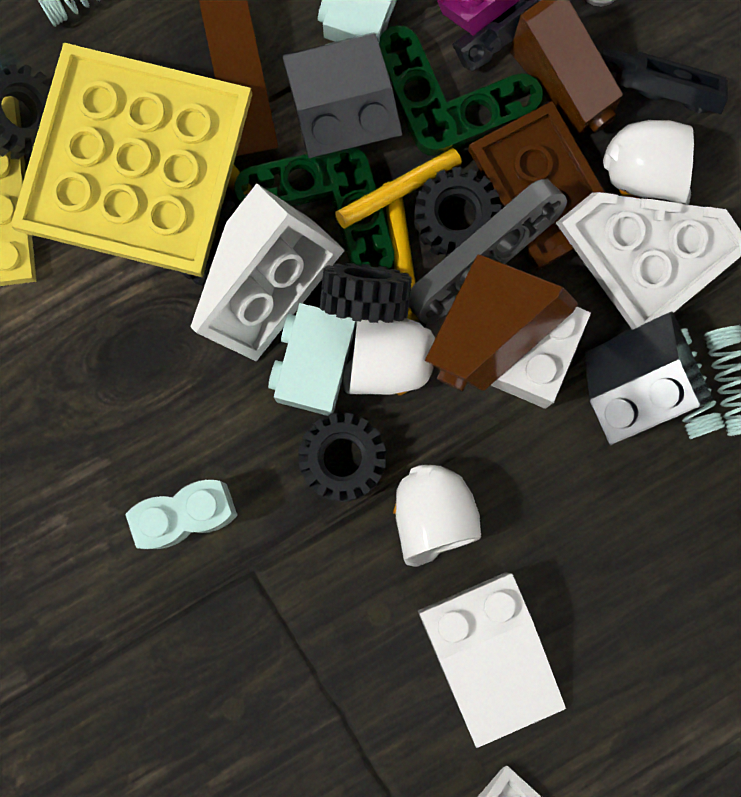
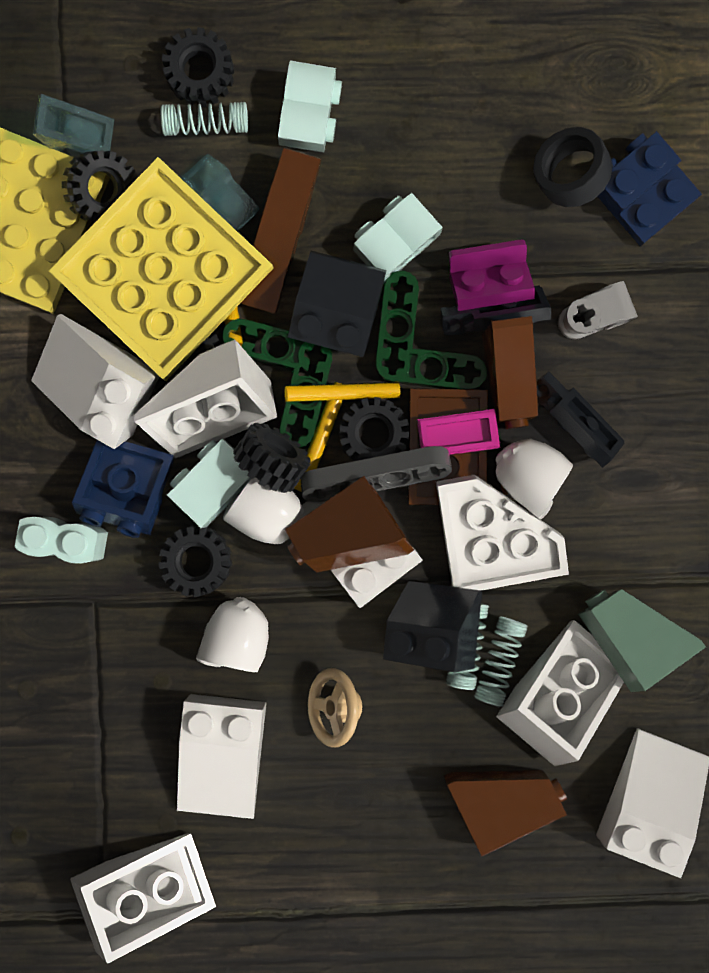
camera: 25 degrees right, 5 degrees up
none -> white slope [31,314,160,449]
none -> dark blue plate [72,440,174,538]
none -> clear light blue slope [181,153,260,231]
none -> tan piece [308,668,362,747]
none -> dark pink tile [417,409,500,455]

